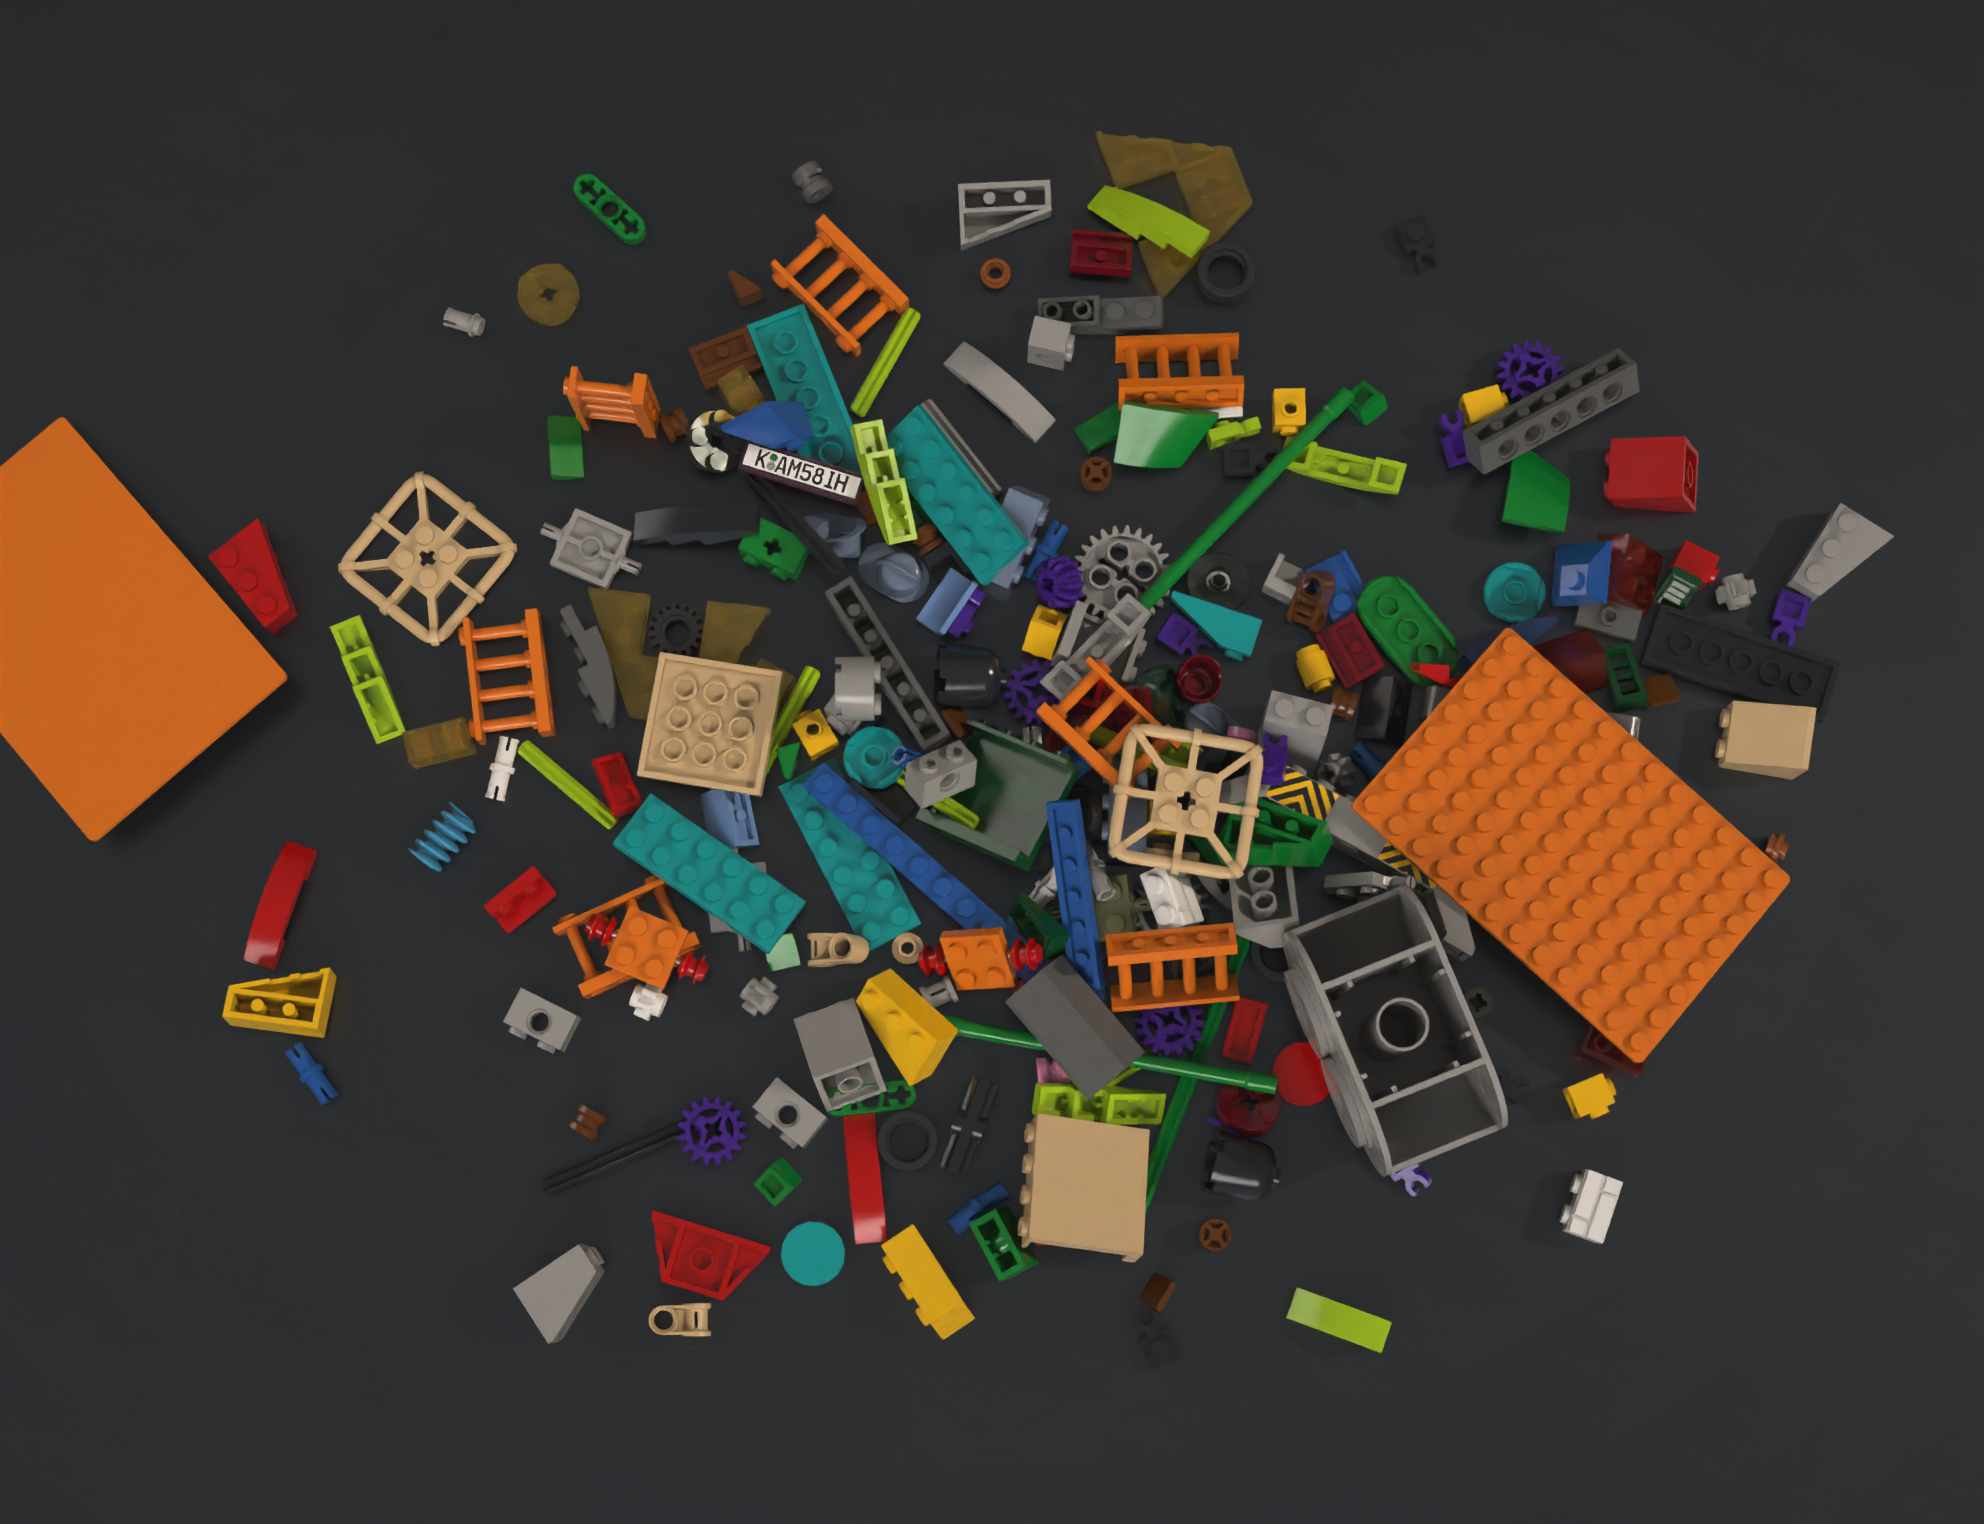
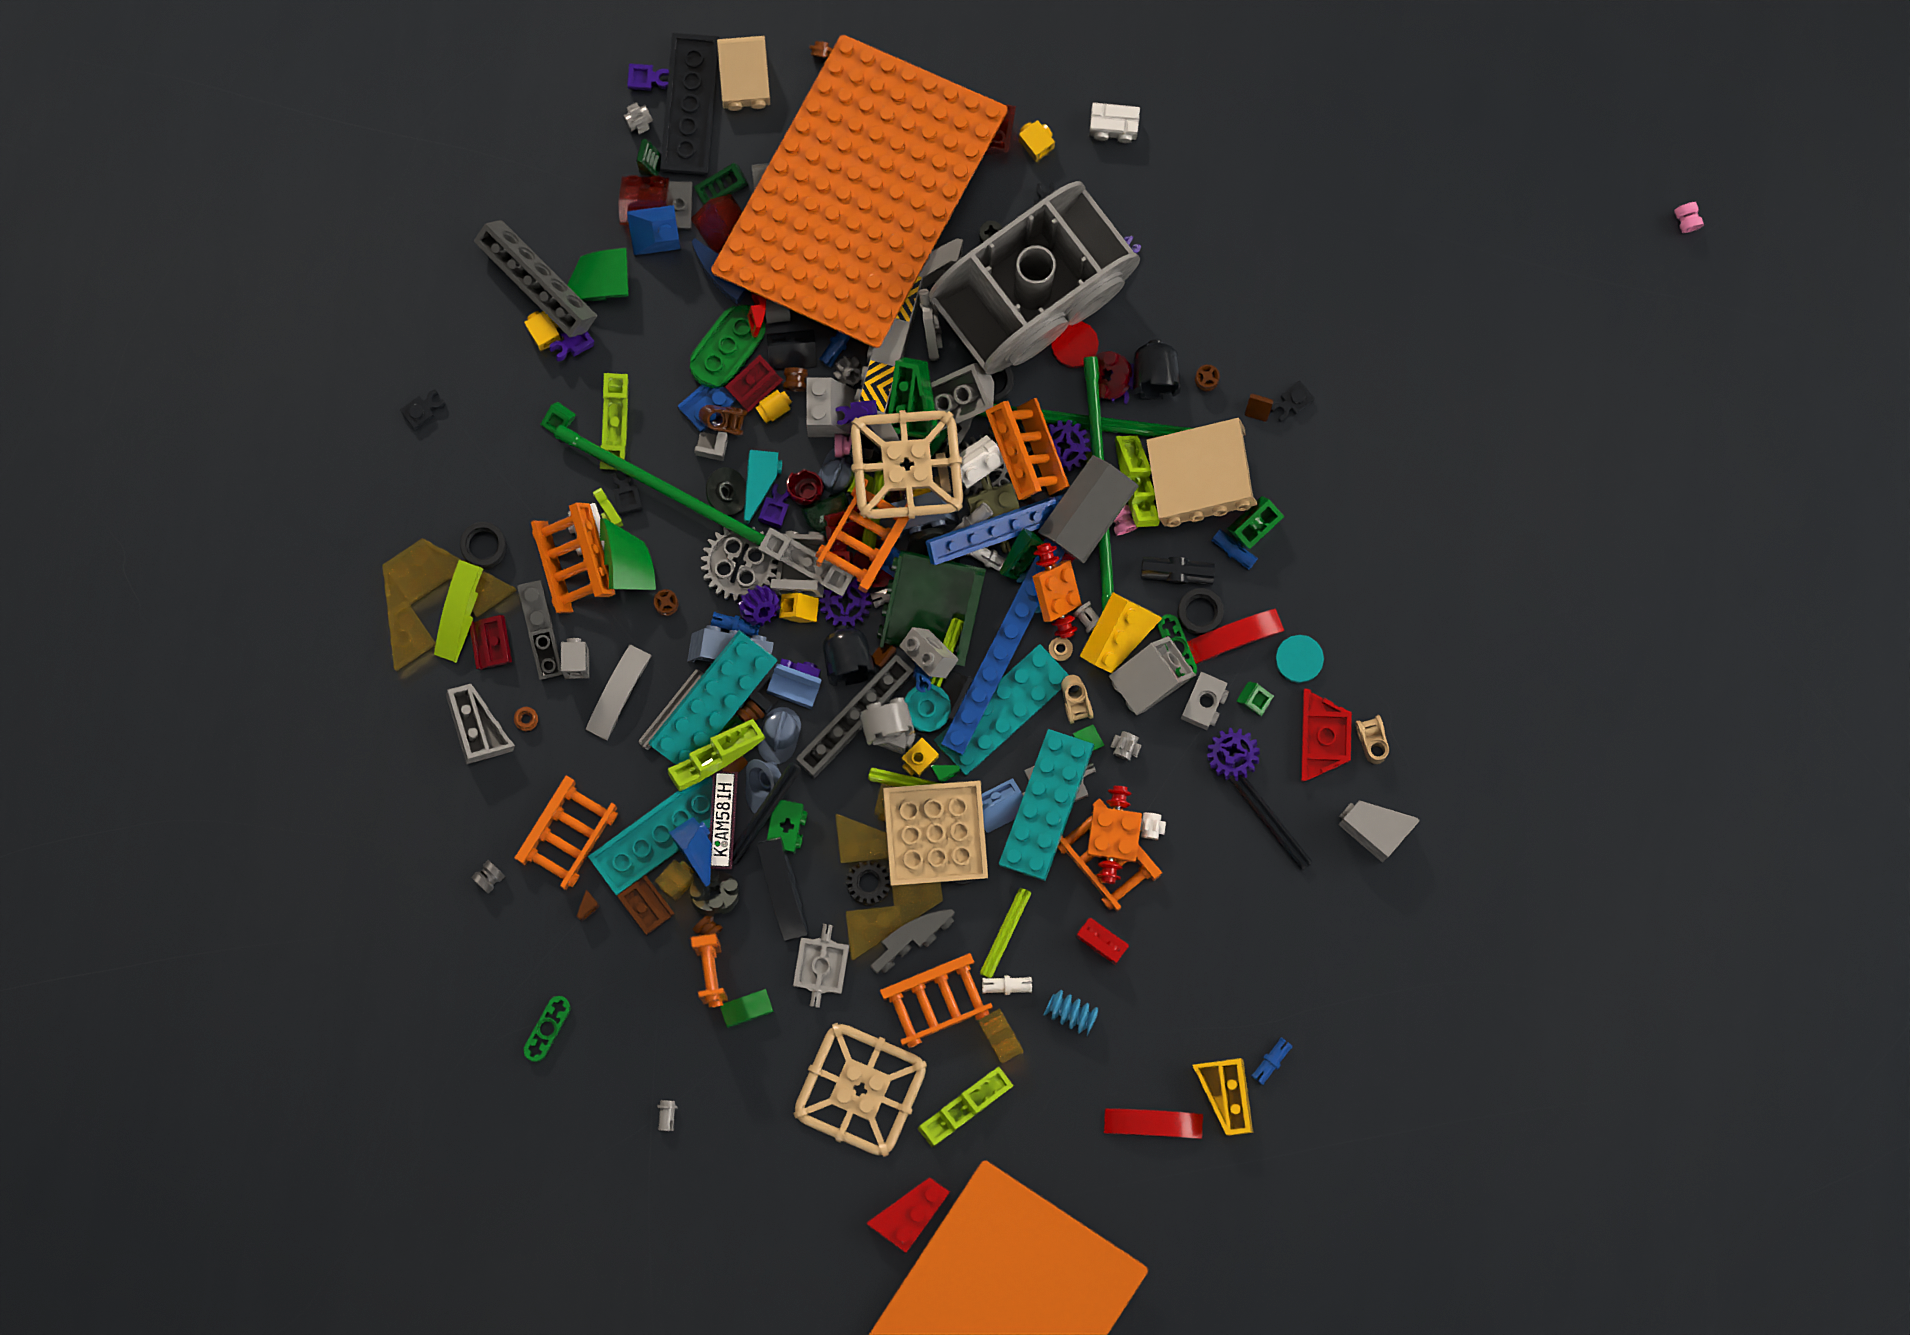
camera: 110 degrees left, 0 degrees up
light grey brick [503,988,581,1054] -> none
clear yellow plate [517,263,580,326] -> none
reddish brown wheel [567,1103,607,1141] -> none
red plate [592,750,643,819] -> none
lime axle [850,307,920,417] -> none
yellow wedge [881,1224,975,1340] -> none
green slope [1074,403,1122,455] -> none
red plate [1220,996,1268,1066] -> none
yellow brick [1272,388,1306,437] -> none
lime slope [1286,1287,1392,1353] -> none
teal tile [1483,562,1546,624] -> none
dark purple gear [1496,340,1564,402] -> none
red slope [1604,436,1699,513] -> none
reddish brown slope [1643,673,1681,710] -> none
red brick [1667,540,1720,590] -> none
light grey wedge [1783,503,1894,604] -> none

